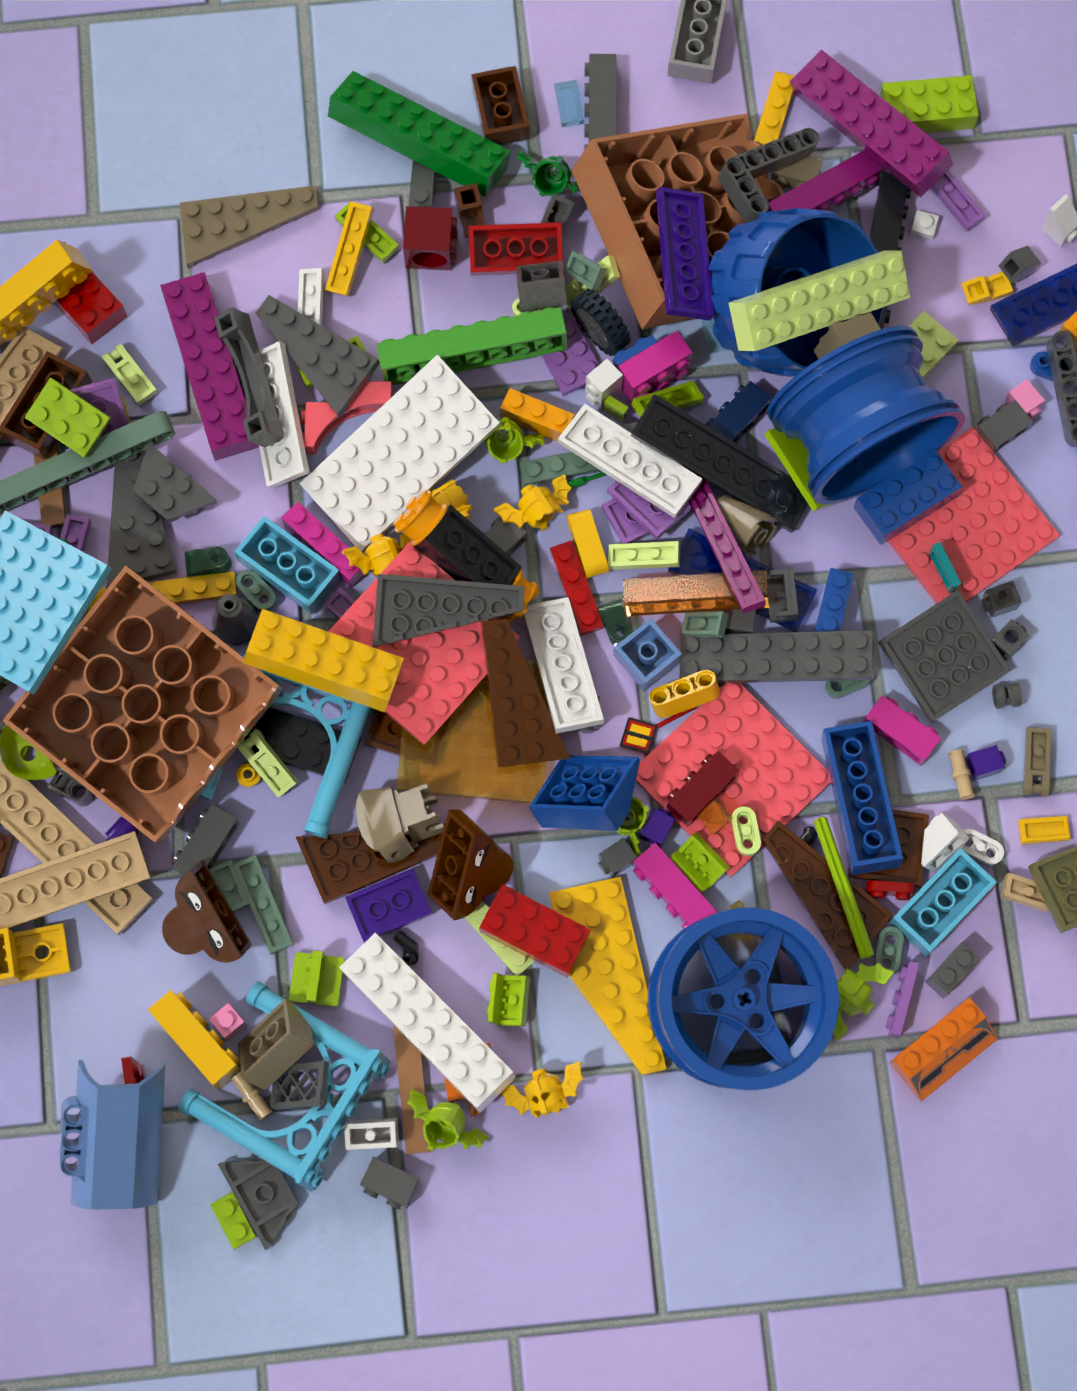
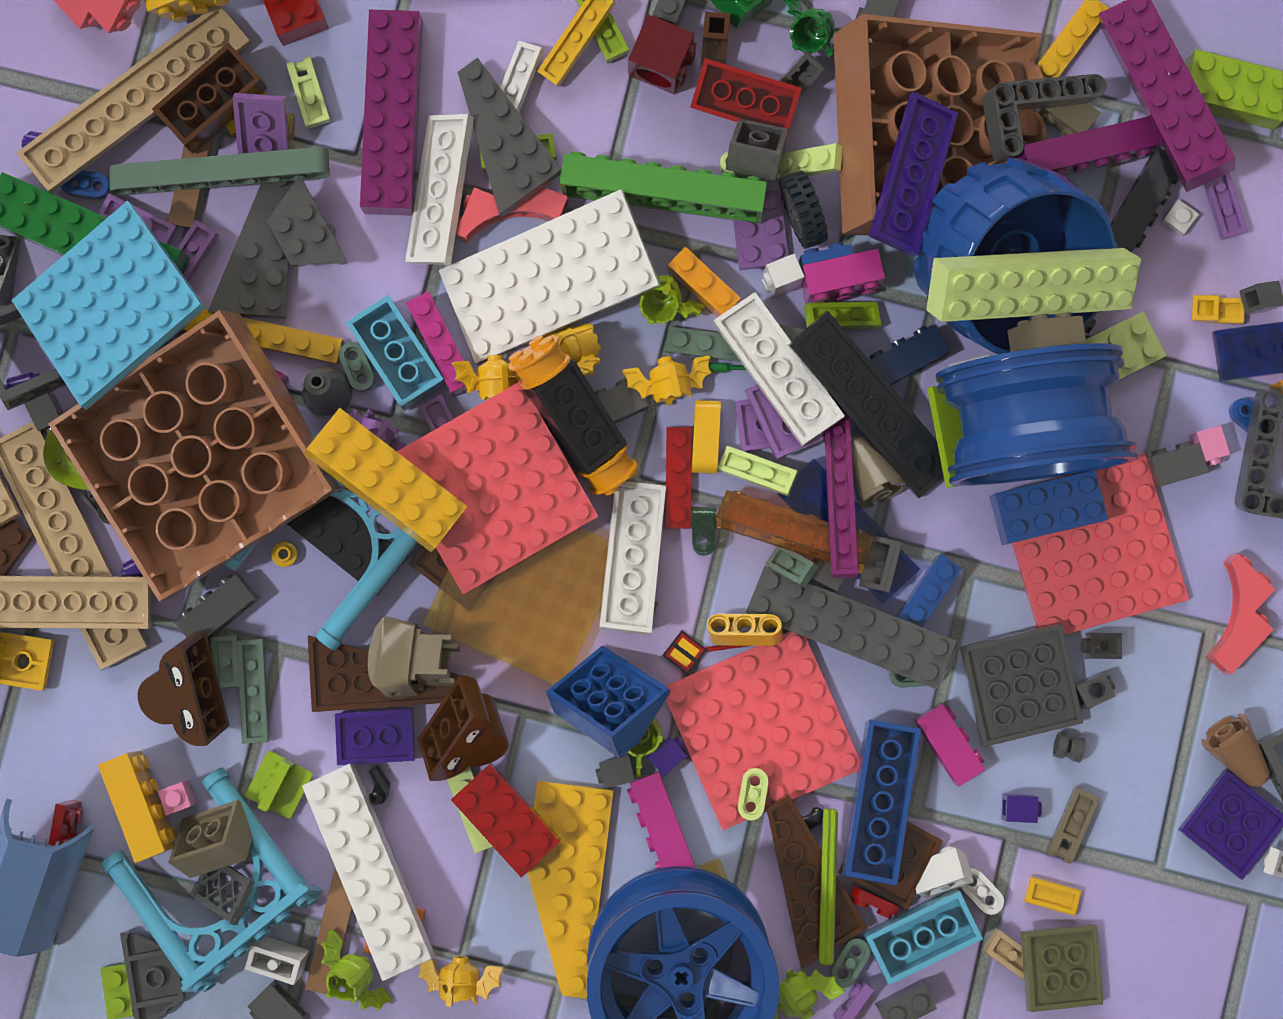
camera: 20 degrees right, 10 degrees up
lime plate [25,378,111,458] -> none
clear green piece [184,547,232,577] -> none
dark grey arch [214,307,283,447] -> none
tan pin [231,1072,273,1121] -> none
yellowish green plate [238,729,298,798] -> none
dark grey wing [372,574,524,648] -> none
reddish brown wing [481,619,571,768] -> none
lime bracket [487,973,530,1027] -> none
sand green plate [564,250,607,291] -> none
lime tile [604,395,628,422] -> none
medium blue brick [613,618,682,691] -> none
dark red brick [666,751,740,827] -> none
lime bracket [669,832,730,893] -> none
clear yellow plate [697,800,733,835] -> none
teal tile [929,542,961,594] -> none
tan pin [948,749,975,800] -> none

